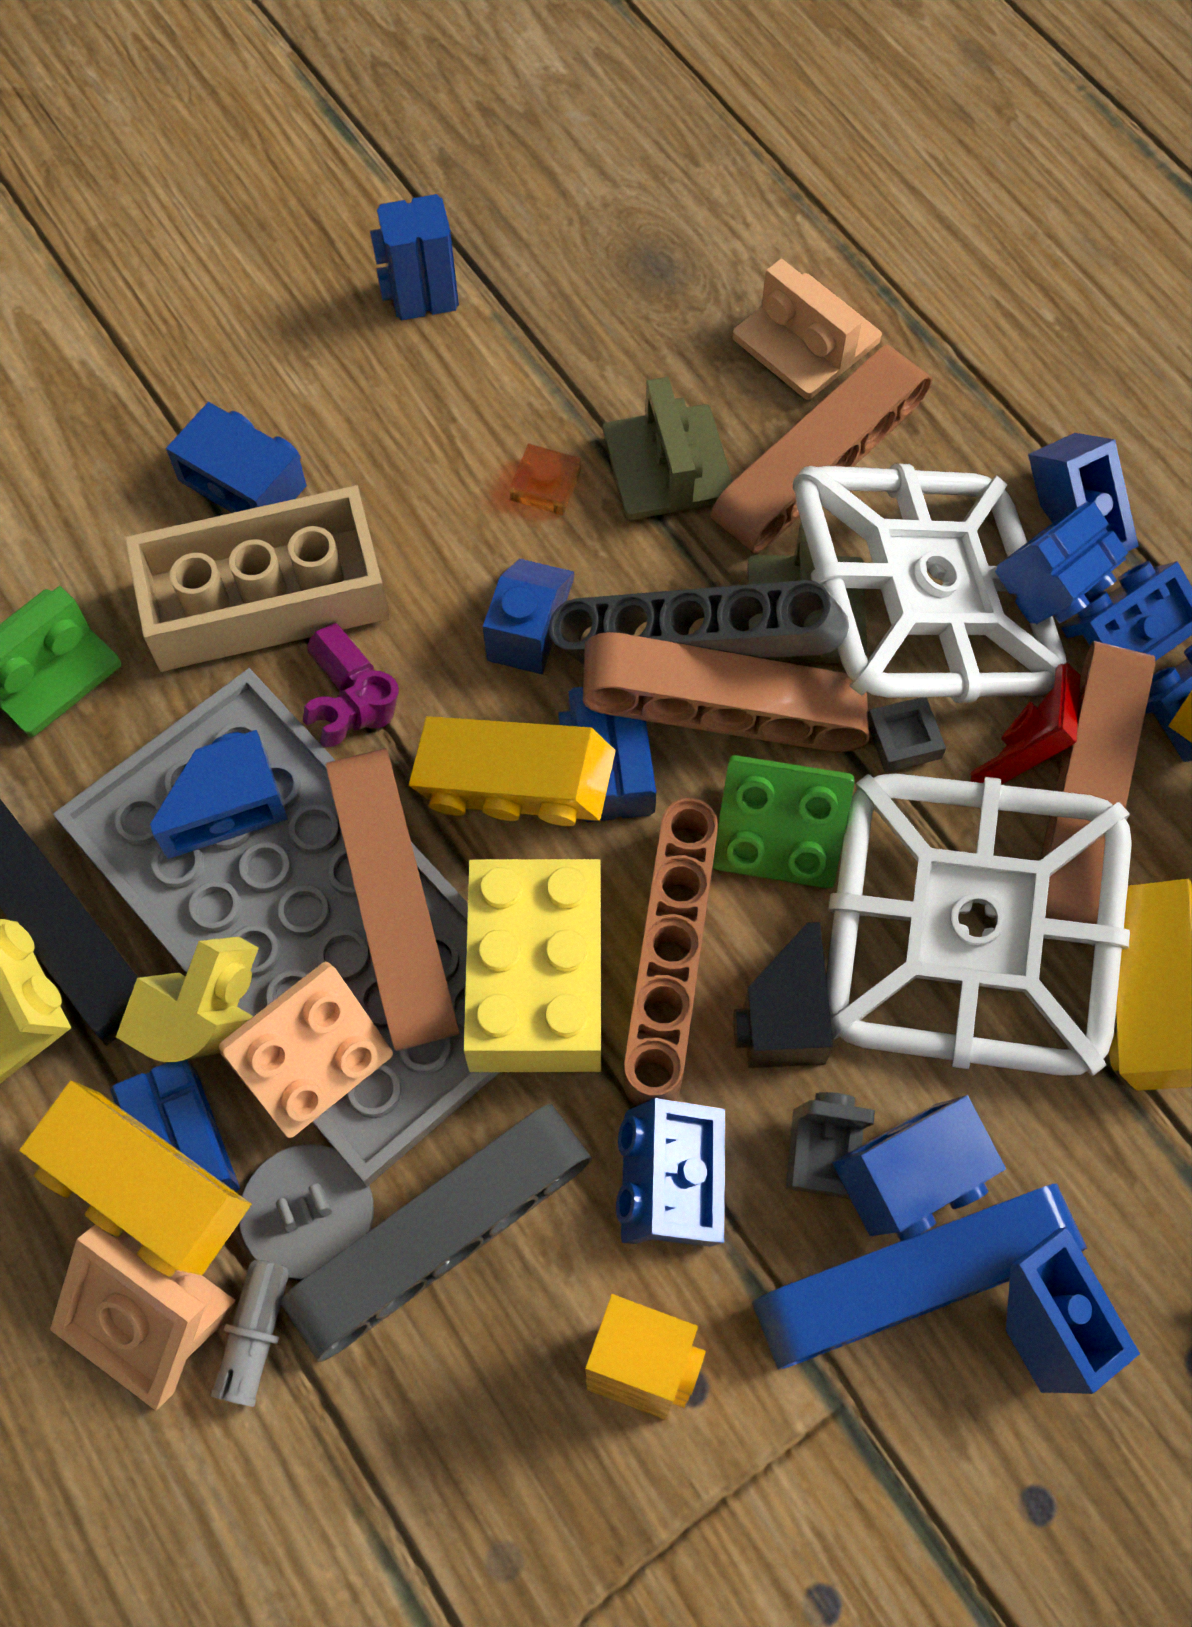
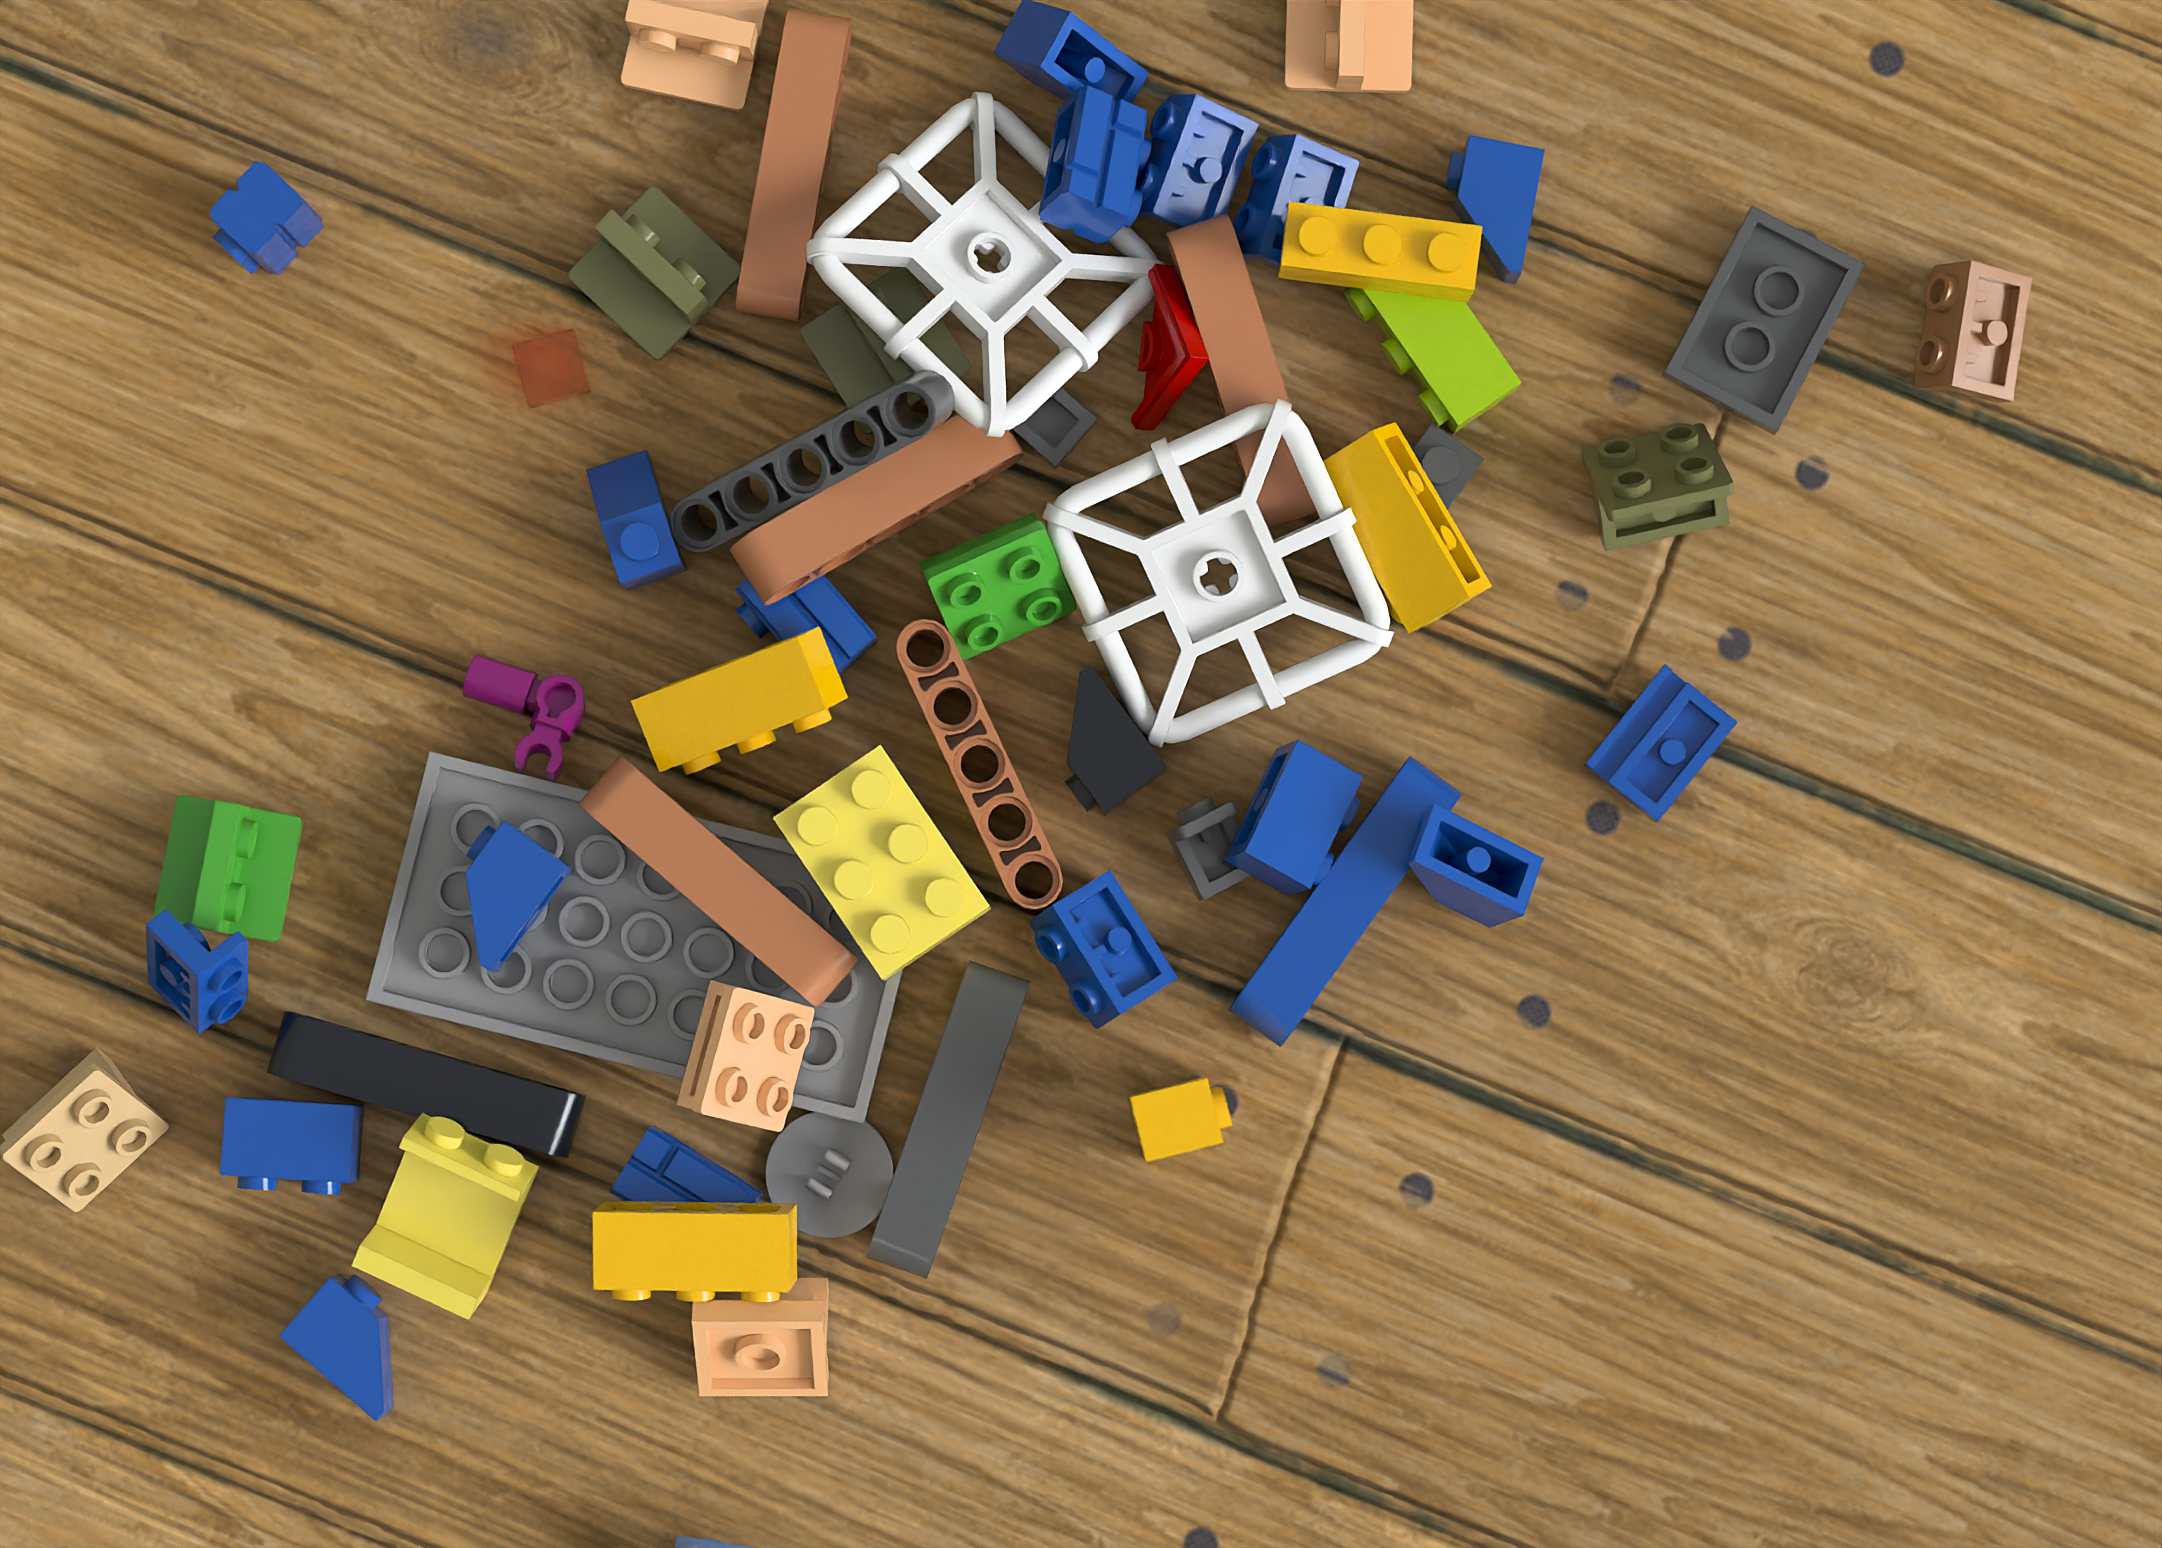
camera: 35 degrees left, 20 degrees up
light yellow brick [116,937,259,1062] -> none
tan brick [125,485,390,672] -> none
blue brick [166,401,307,513] -> none
light grey axle [210,1260,289,1407] -> none

